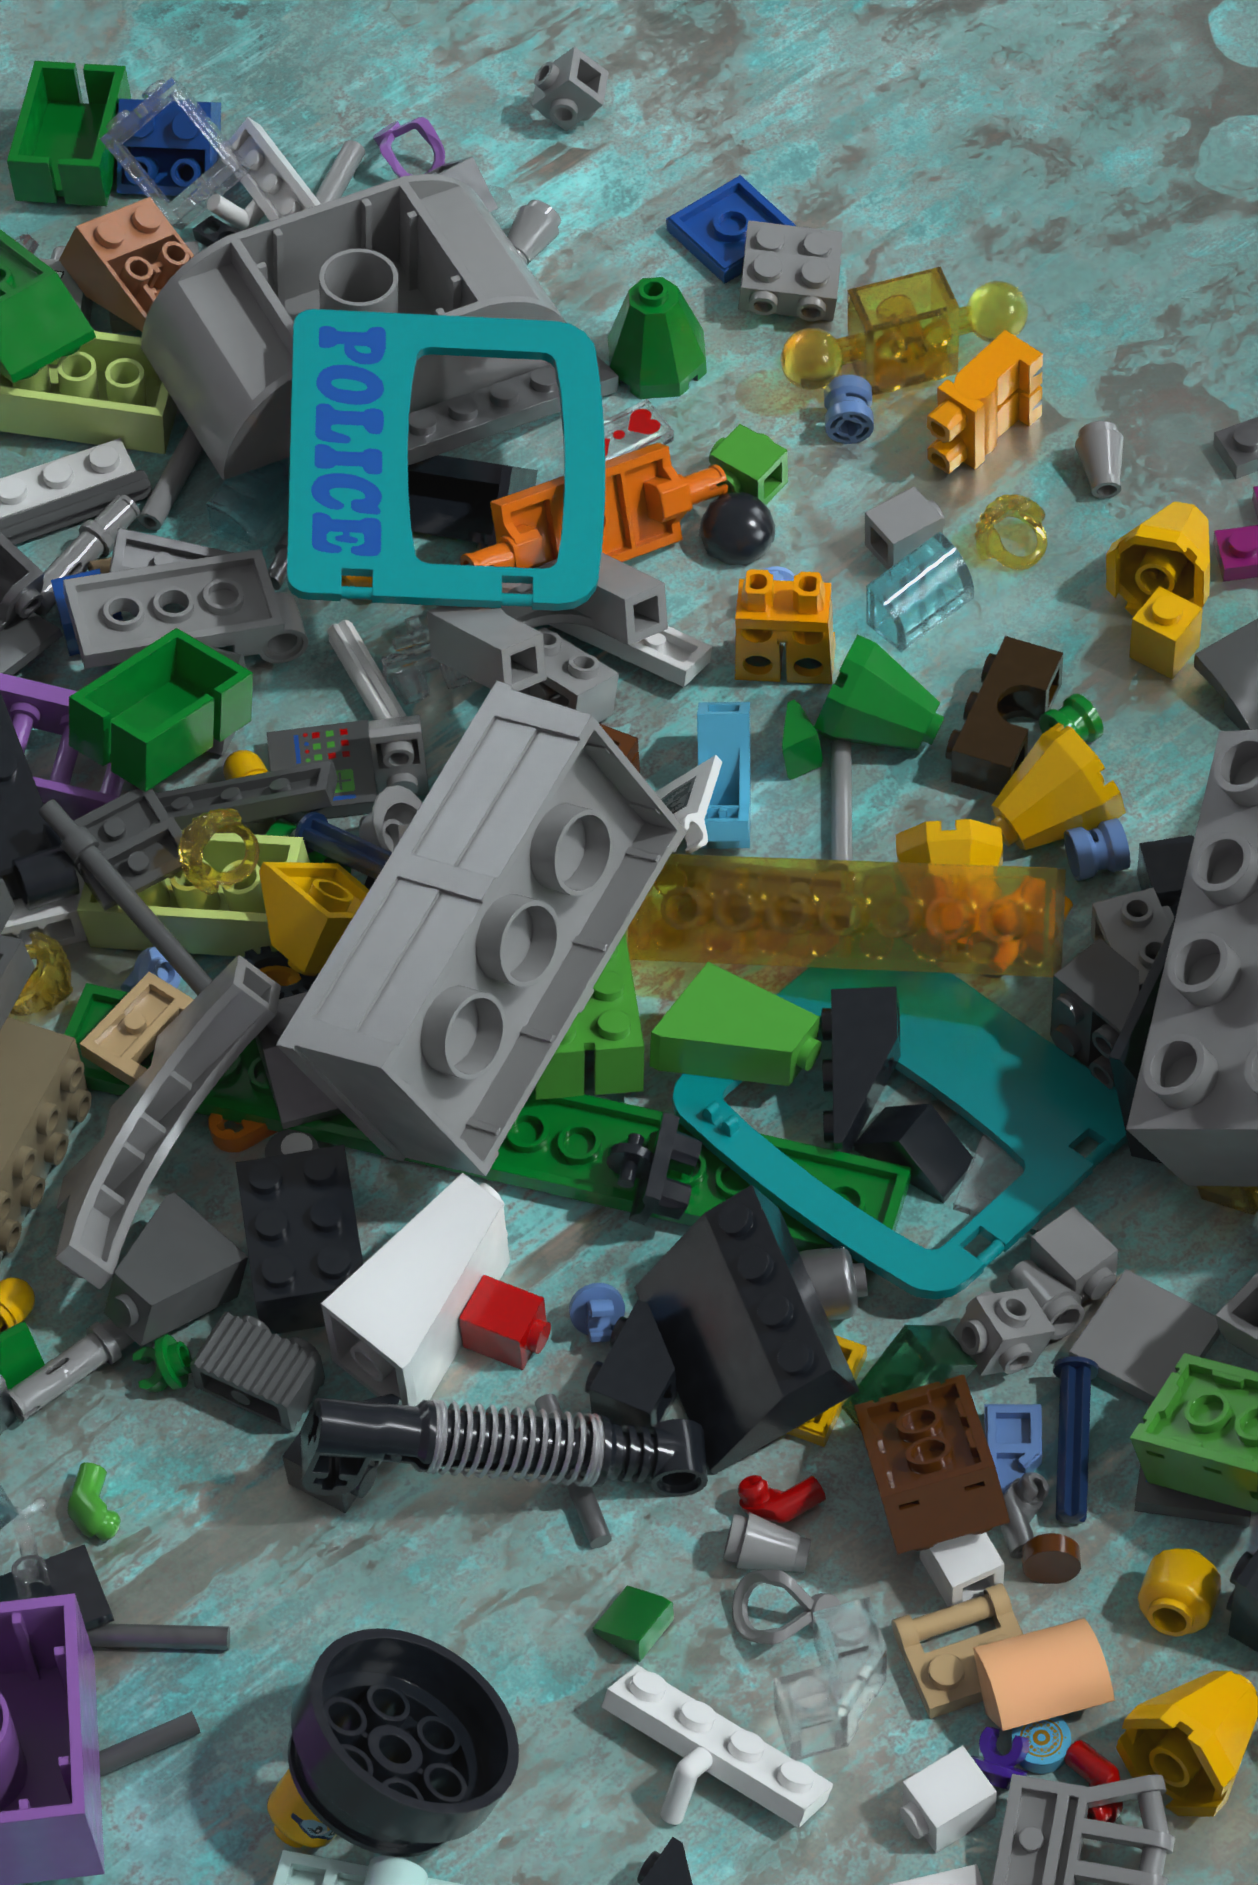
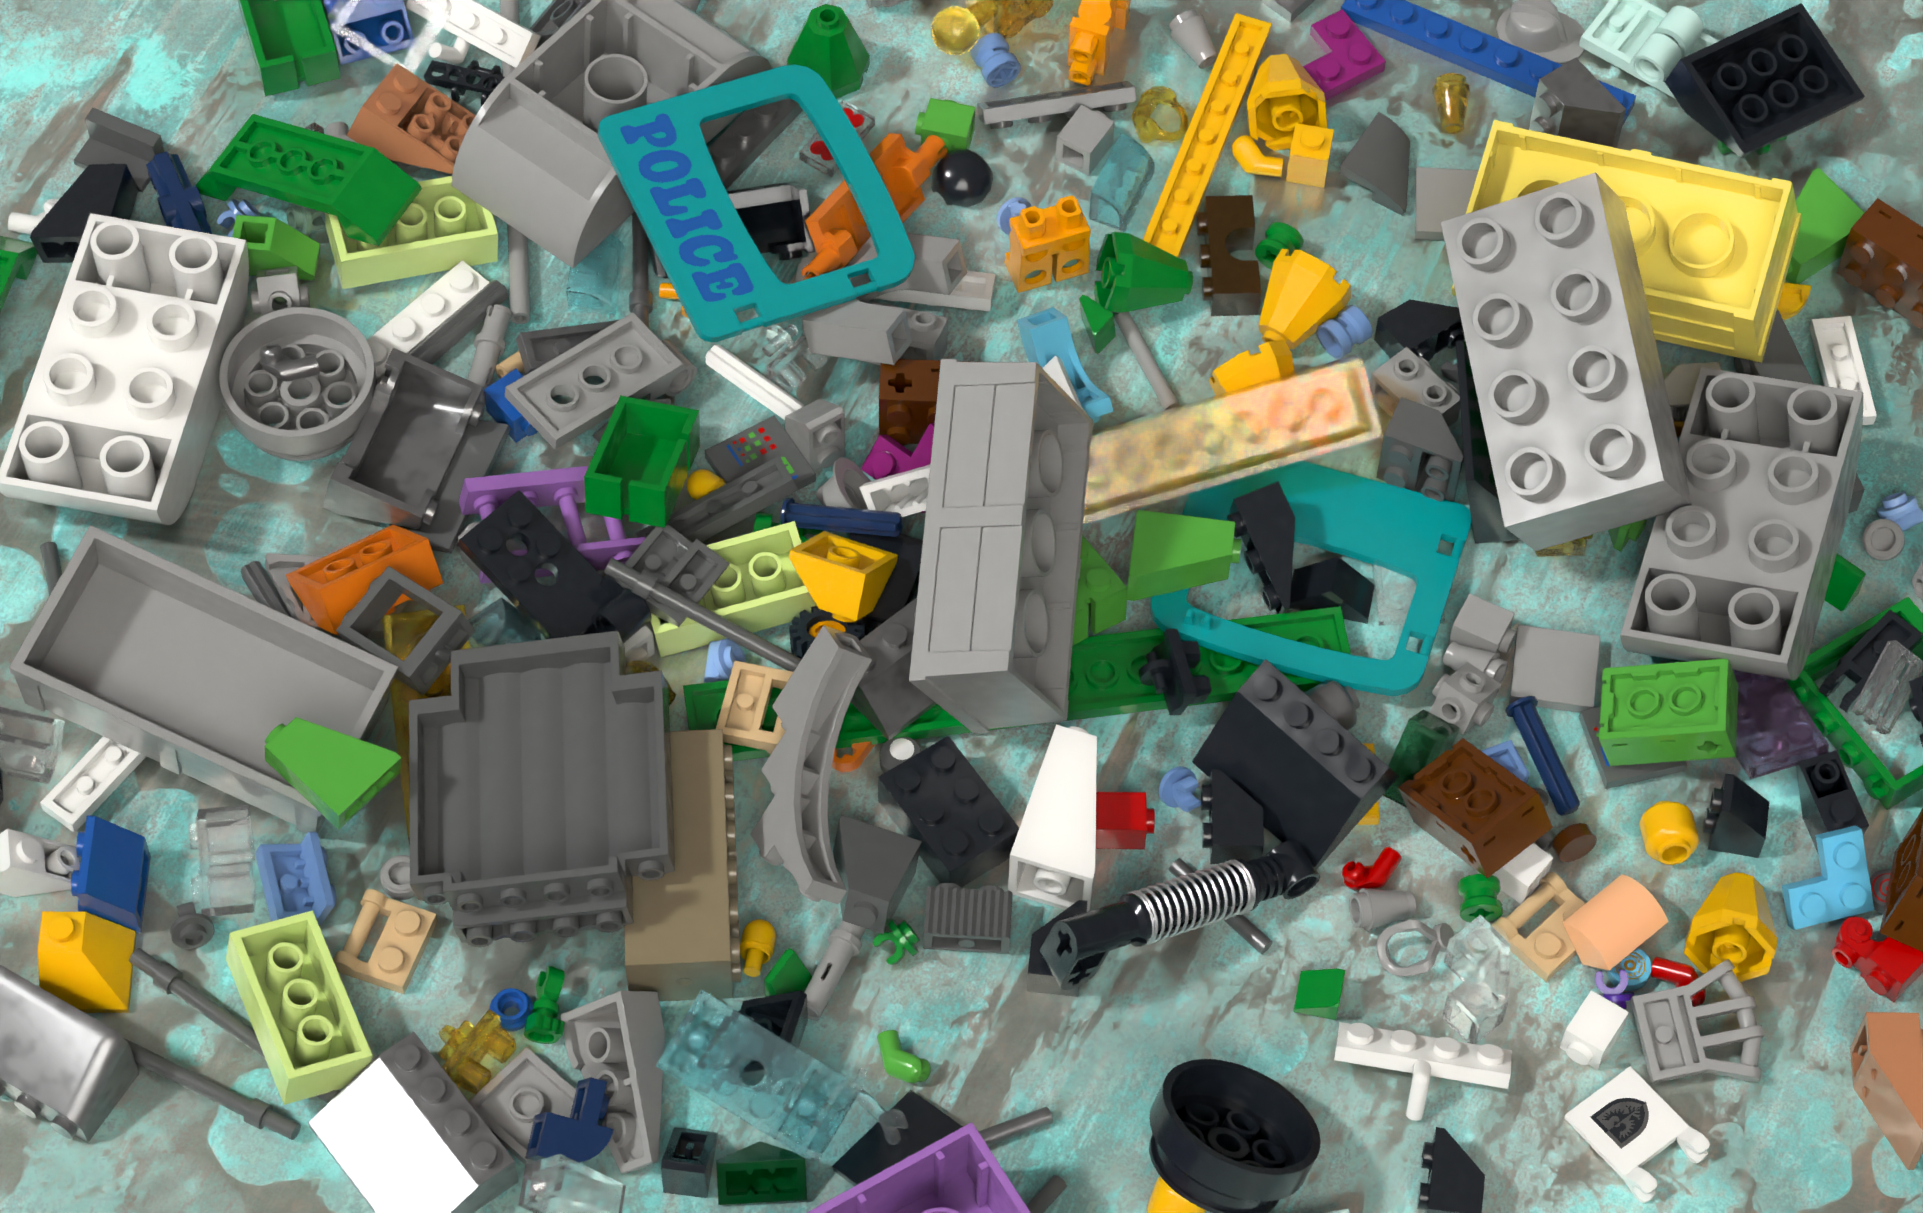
camera: 30 degrees left, 5 degrees up
clear yellow piece [177,808,260,895] -> none
none -> plate [977,81,1137,129]
none -> yellow plate [1143,13,1272,258]
none -> yellow arm [1232,135,1283,178]
none -> green wheel [1457,874,1503,923]

